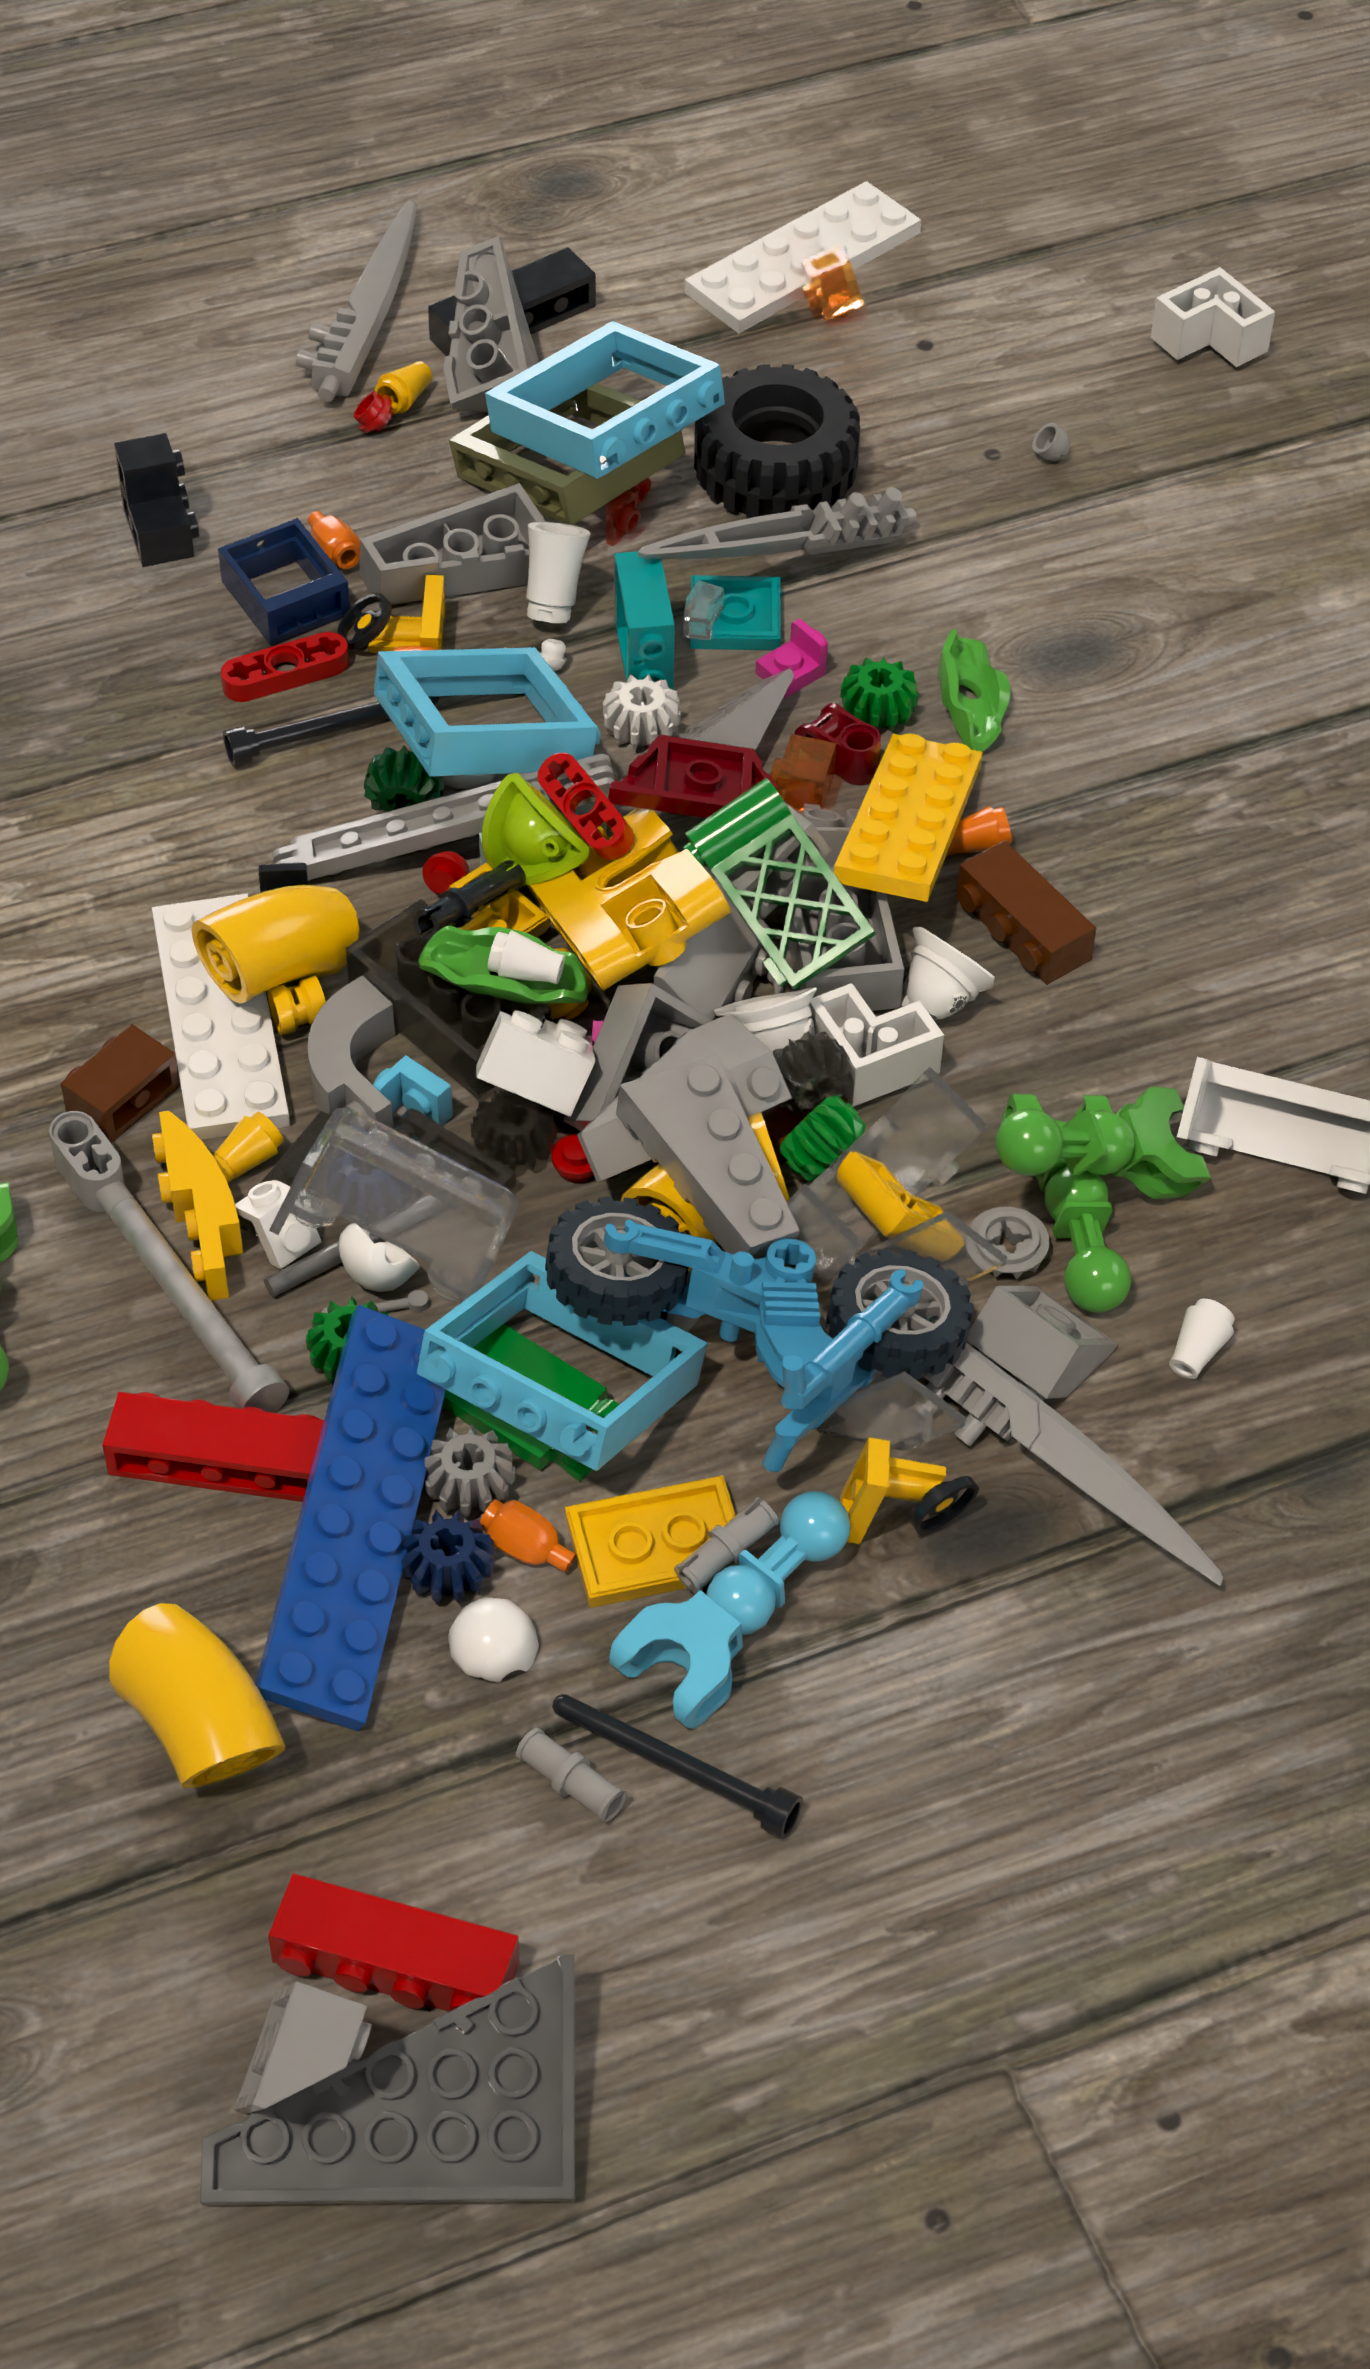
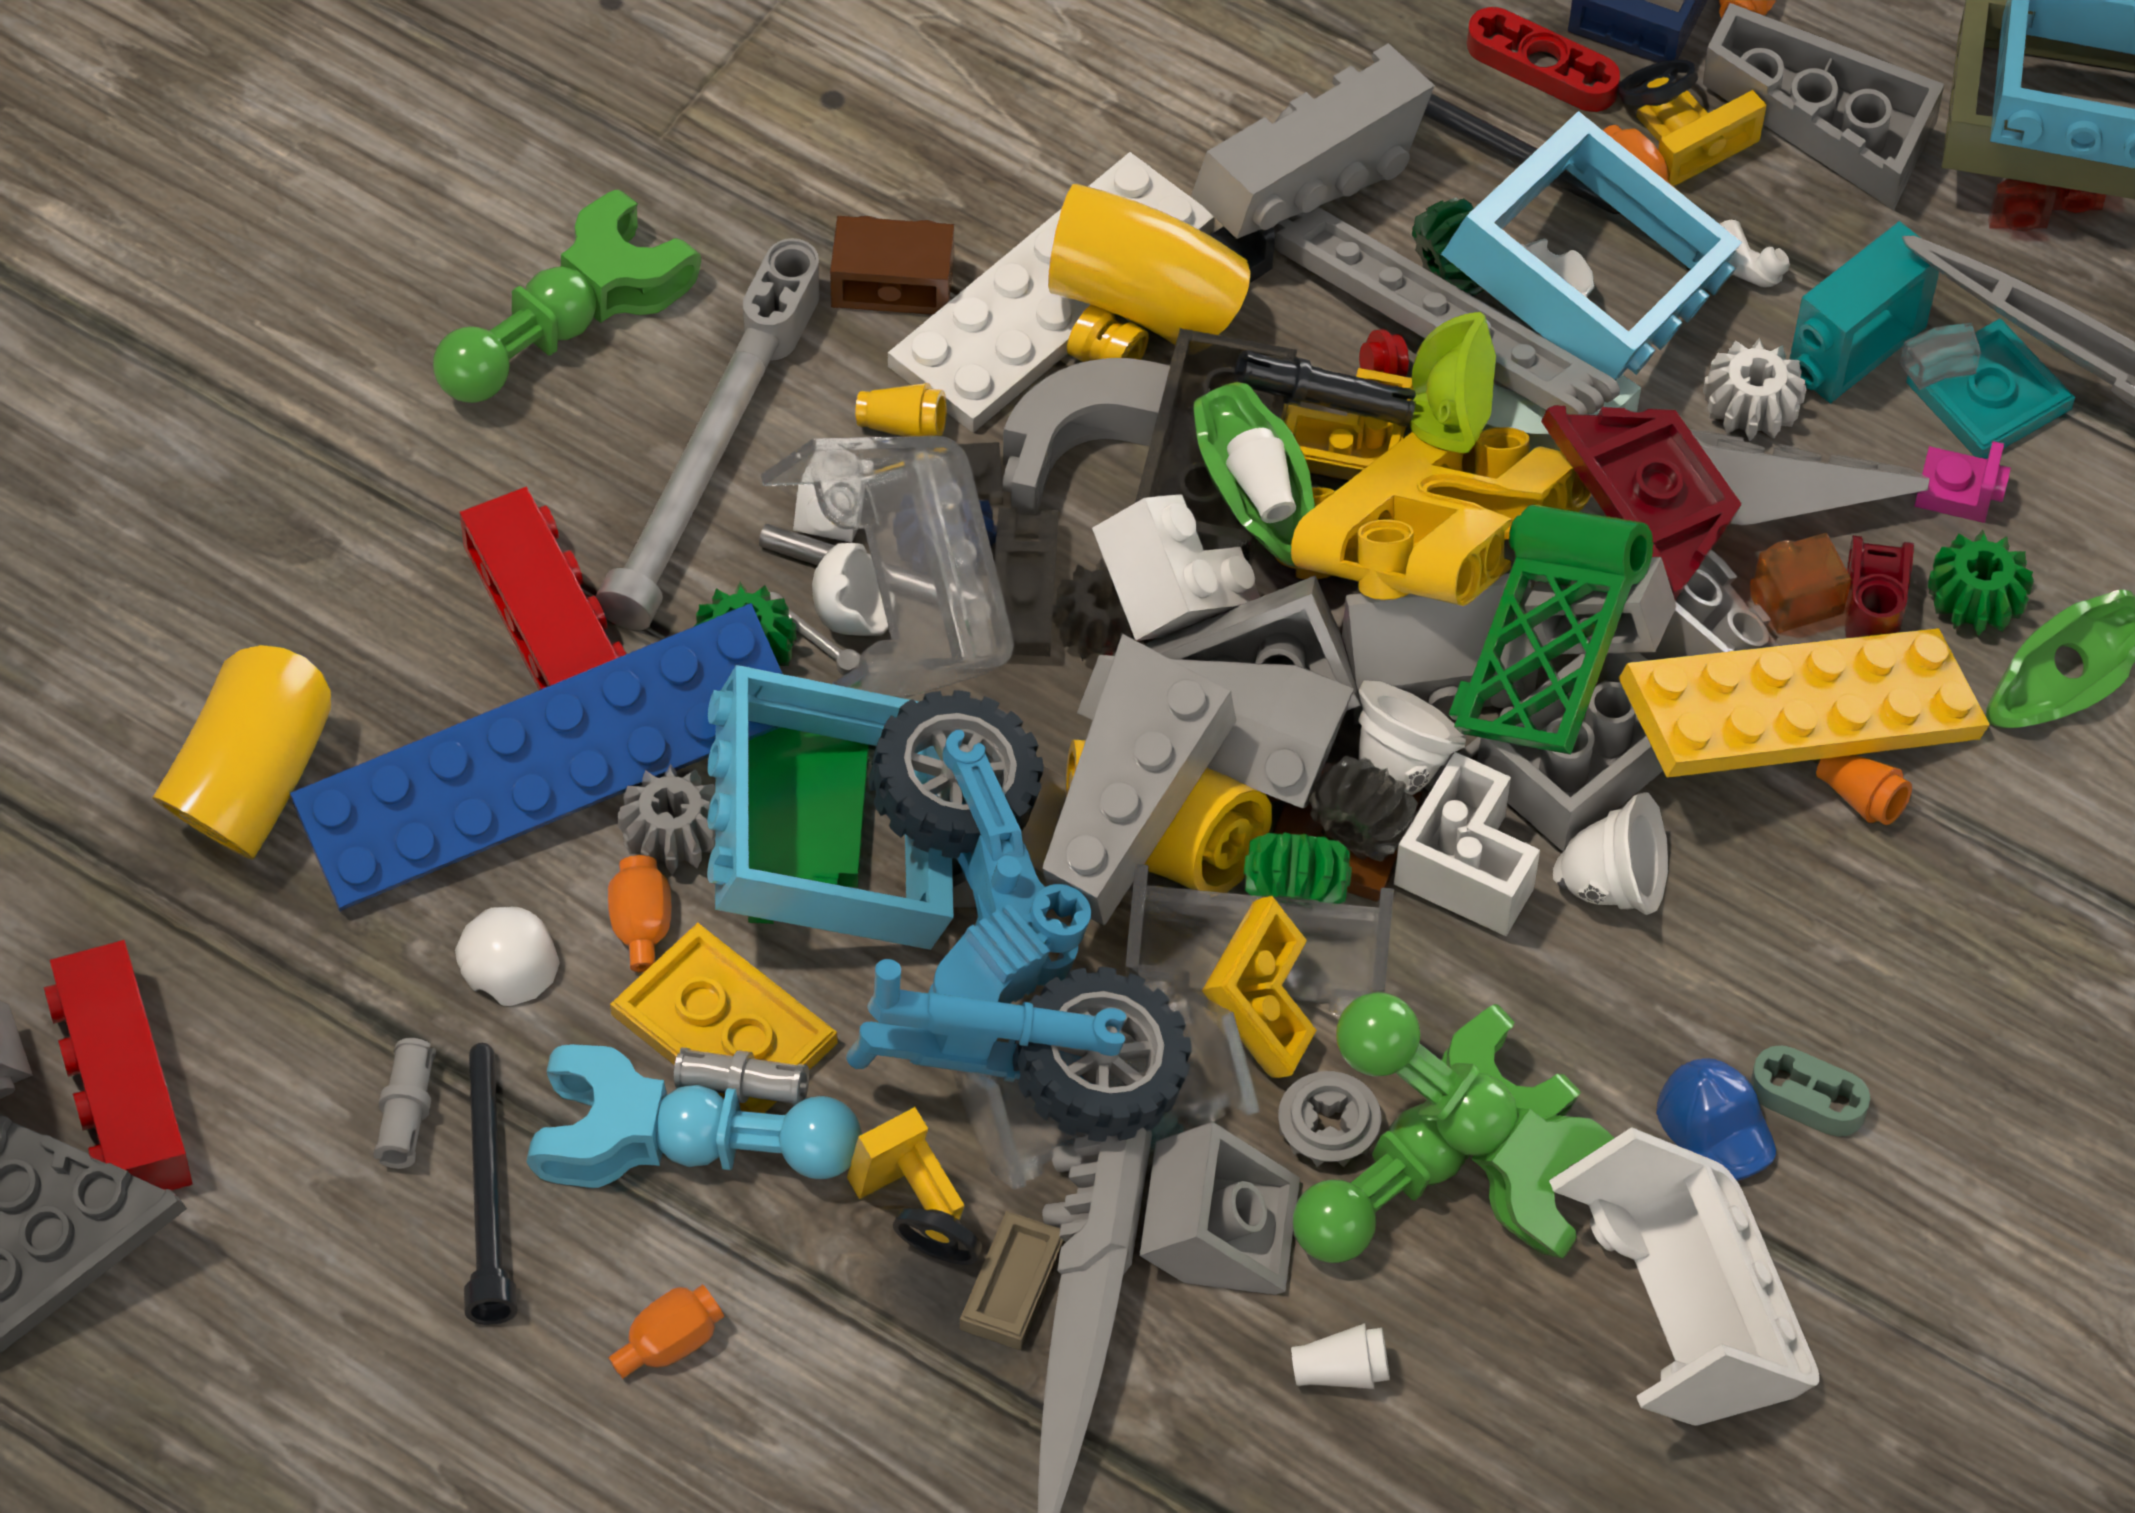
camera: 55 degrees right, 5 degrees up
yellow slope [152,1111,243,1301] -> none
medium azure bracket [373,1055,453,1129] -> none
dark blue gear [401,1509,494,1605] -> none
white plant [526,522,591,623] -> none
red beam [538,753,634,860] -> none
reddish brown brick [956,840,1097,985] -> none
none -> orange plant [608,1284,725,1379]
none -> dark tan tile [960,1211,1066,1351]
none -> light grey wedge [1191,43,1435,239]
none -> blue piece [1656,1058,1776,1181]
none -> sand green beam [1750,1045,1870,1137]

